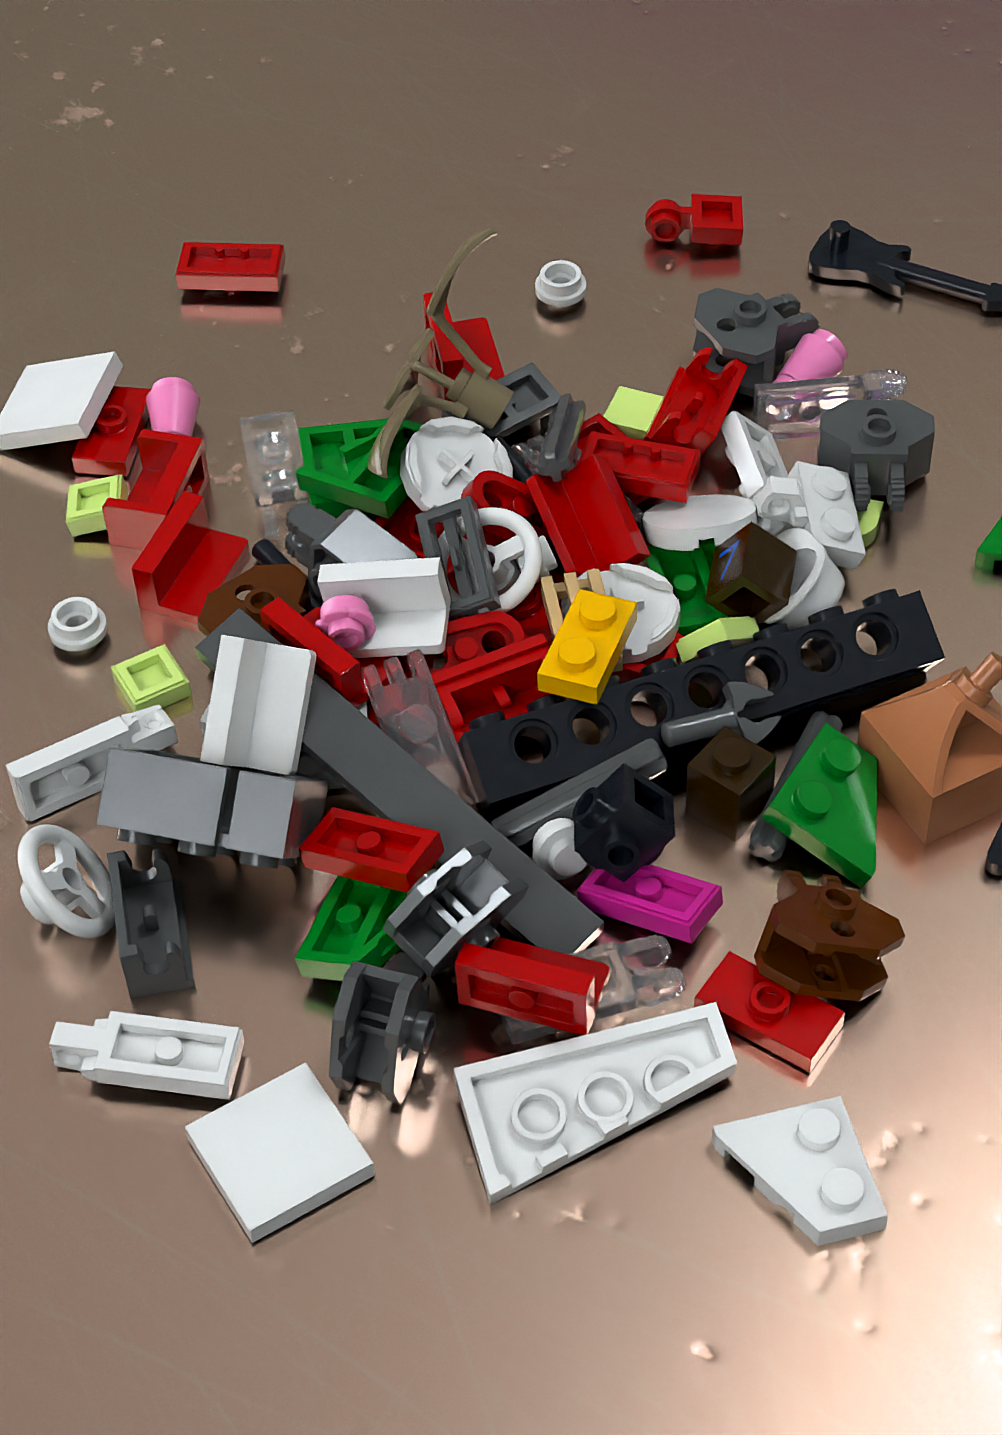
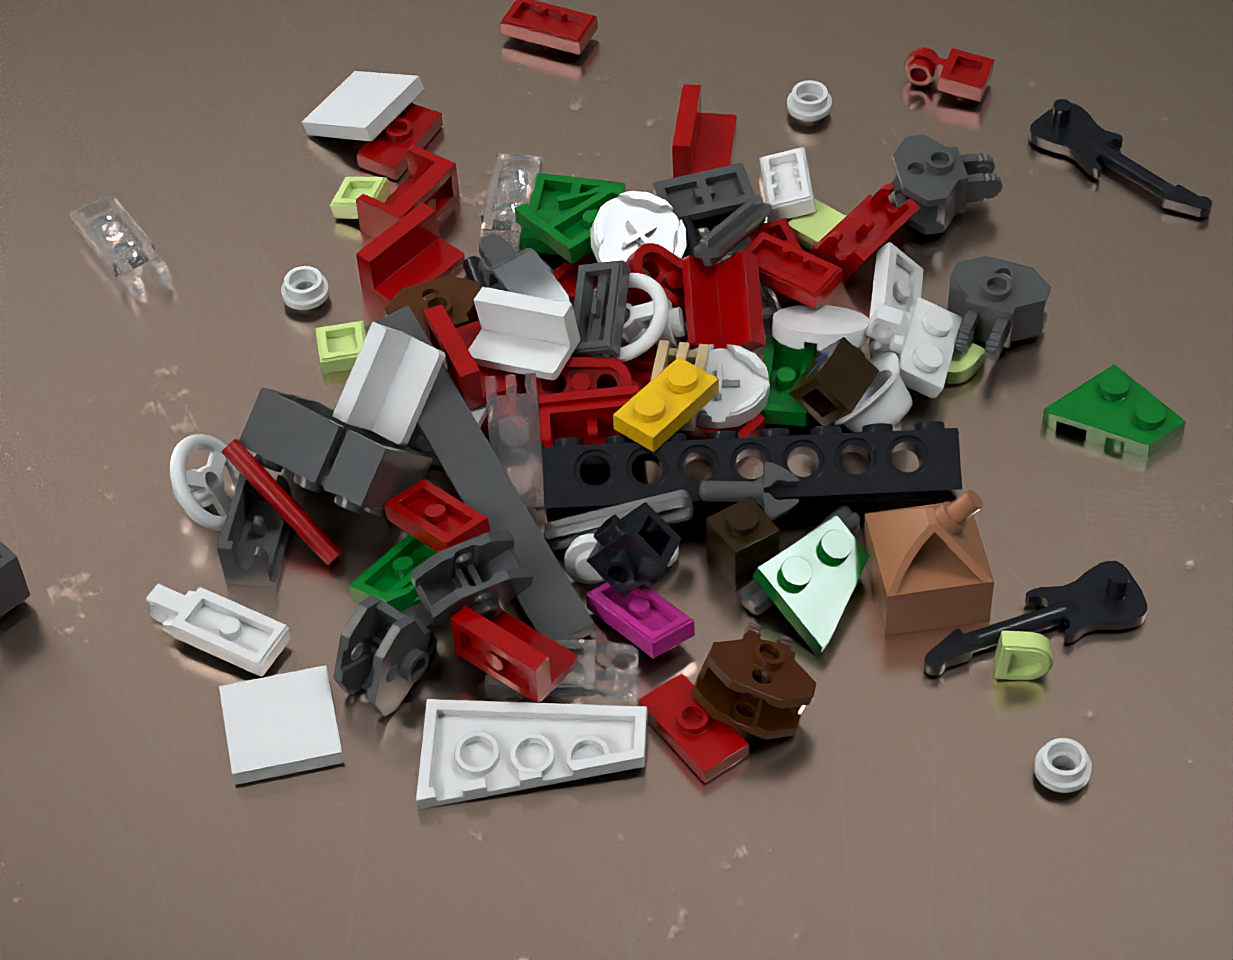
camera: 20 degrees right, 0 degrees up
white hinge [6,704,178,822] -> none
bright pink cone [146,377,200,437] -> none
bright pink plate [315,595,376,651] -> none
dark tan plant [367,228,514,478] -> none
yellowish green tile [676,616,759,663] -> none
white wing [712,1096,888,1246] -> none
clear hinge [753,369,907,440] -> none
bright pink cone [771,329,847,407] -> none
none -> red bar [221,438,343,566]
none -> white plate [759,147,817,221]

